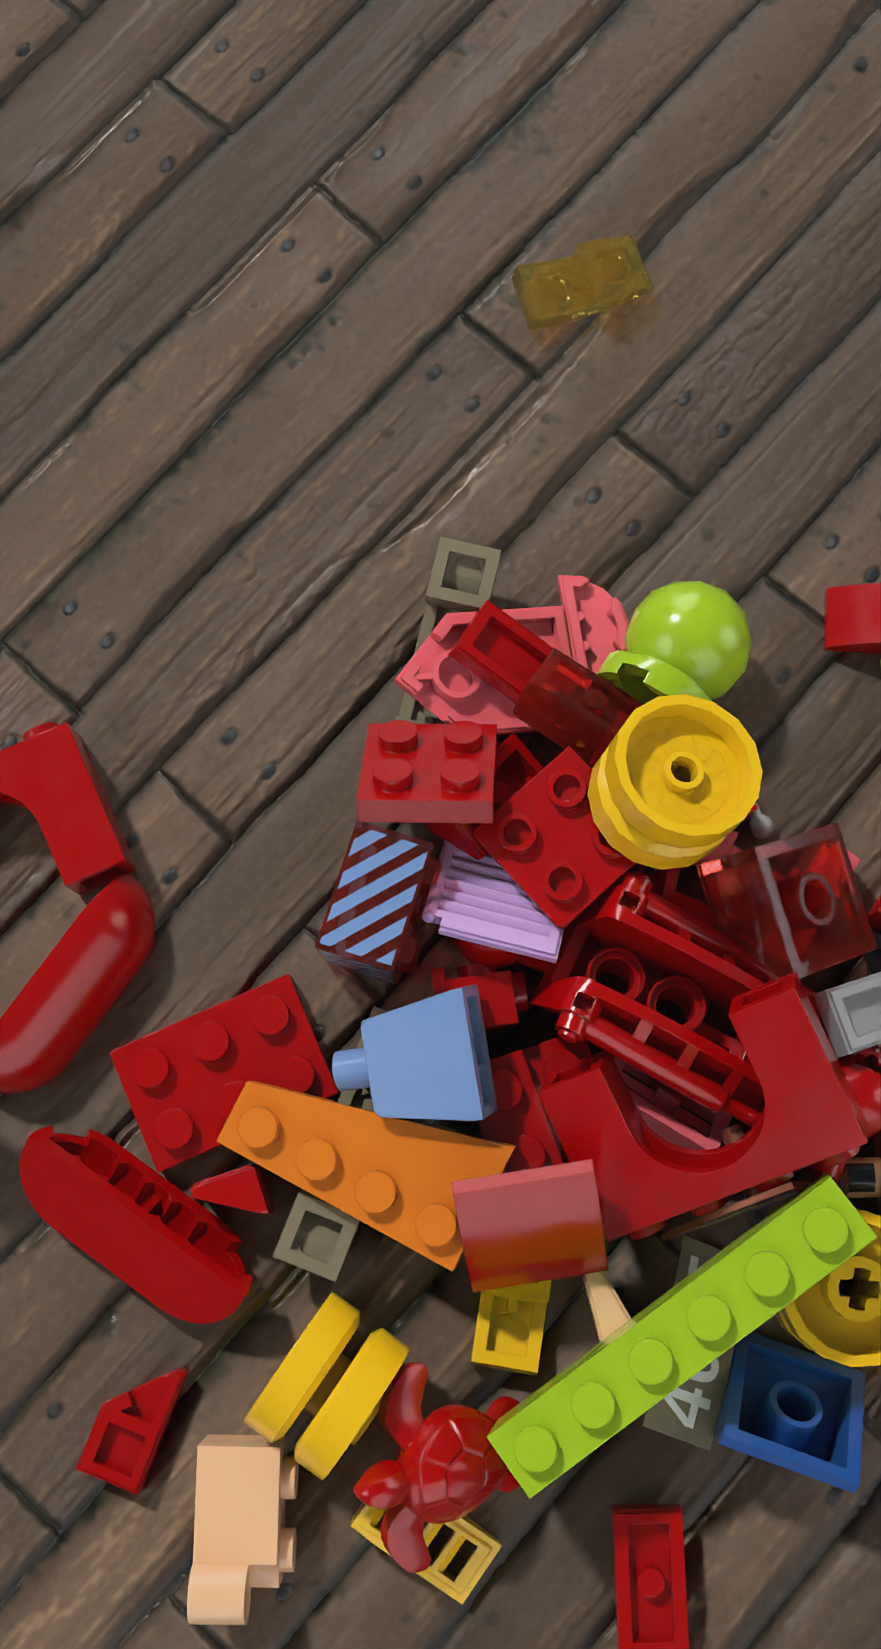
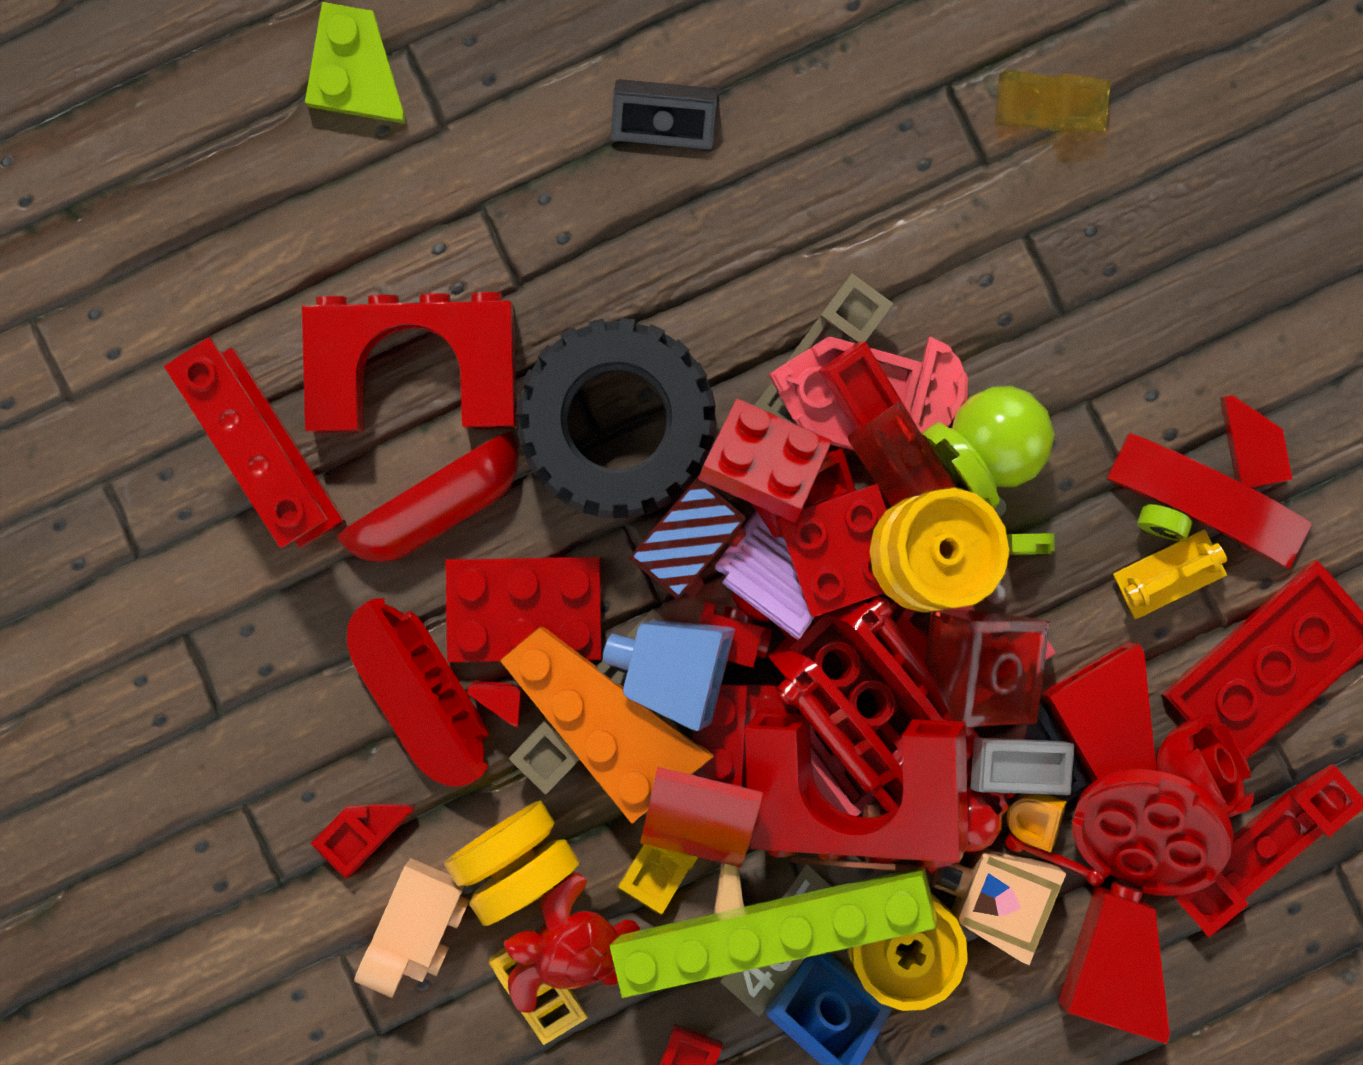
camera: 20 degrees right, 10 degrees up
none -> black tyre [516,318,717,519]
none -> black slope [611,79,717,150]
none -> lime tile [1007,533,1055,555]

